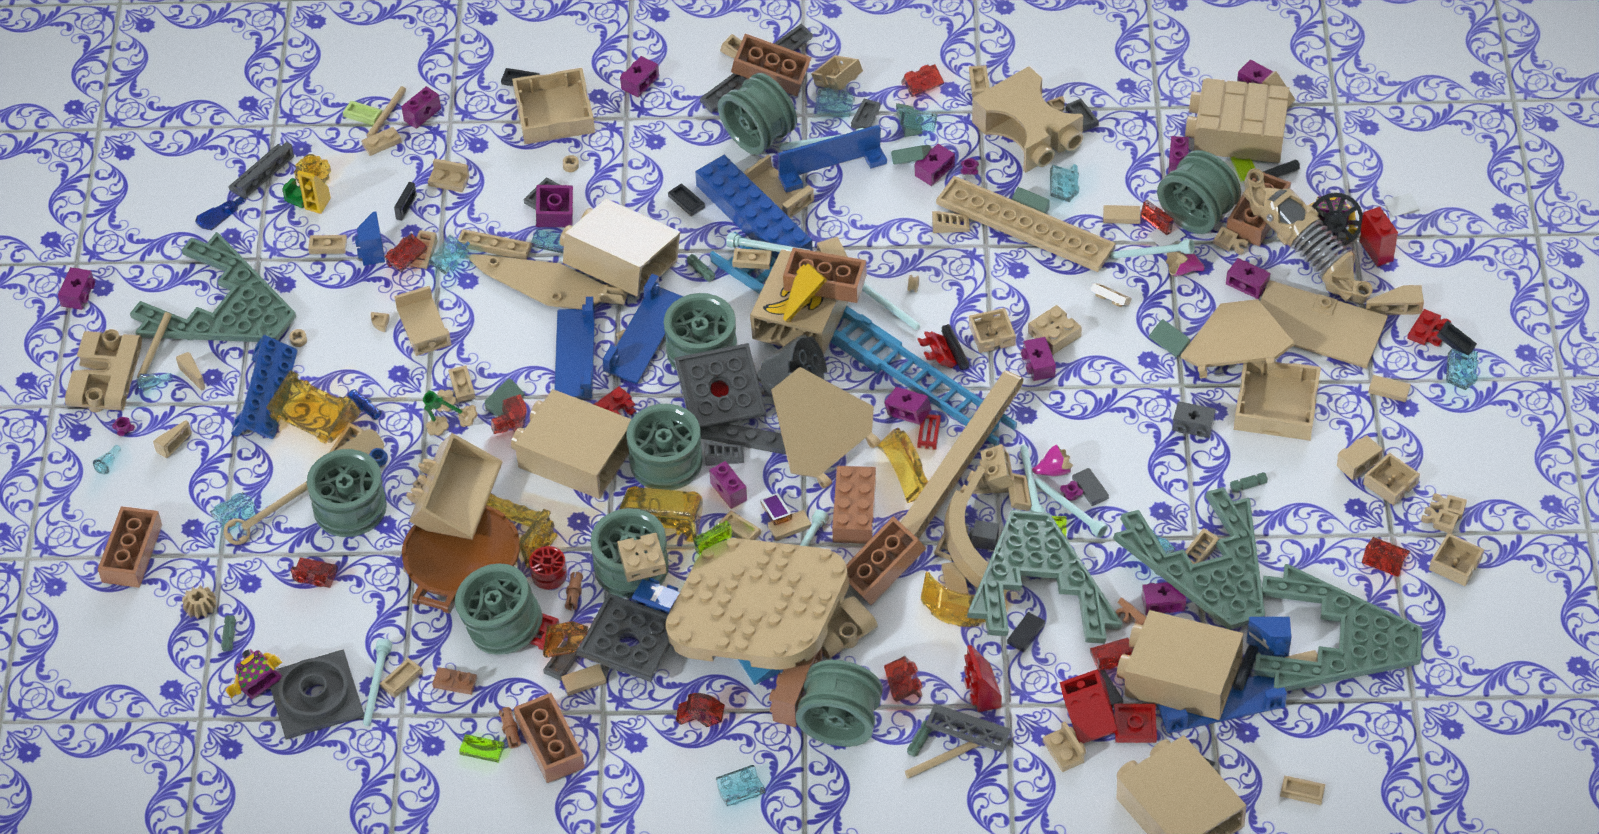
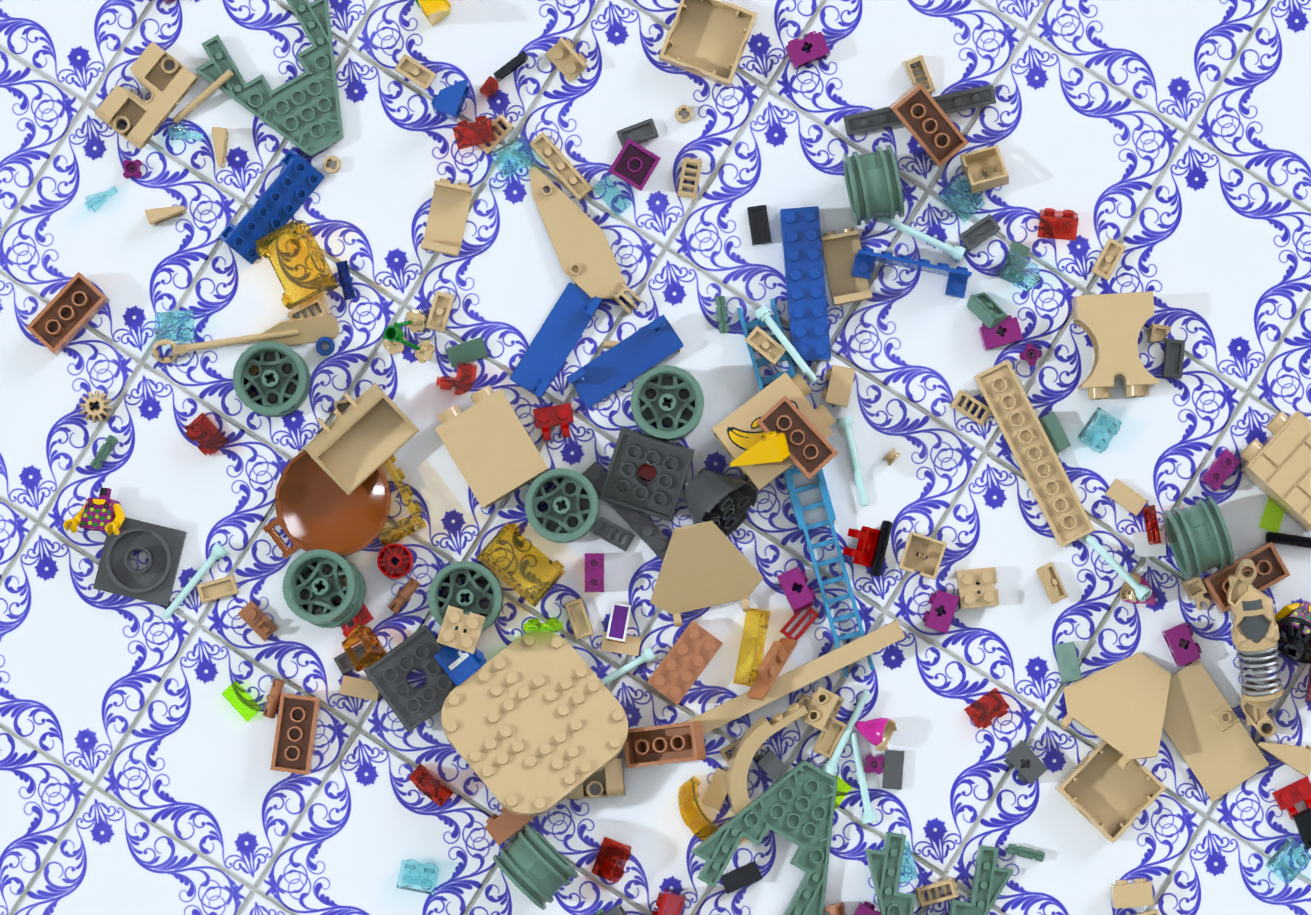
camera: 30 degrees right, 35 degrees up
tan tile [370,312,390,332] -> none
brick [559,199,680,297] -> none
tan tile [1368,375,1411,402] -> none
none -> clear red brick [479,76,499,99]
none -> tan slope [677,157,703,200]
none -> nougat bracket [747,638,798,701]
none -> clear red bracket [964,687,1010,729]

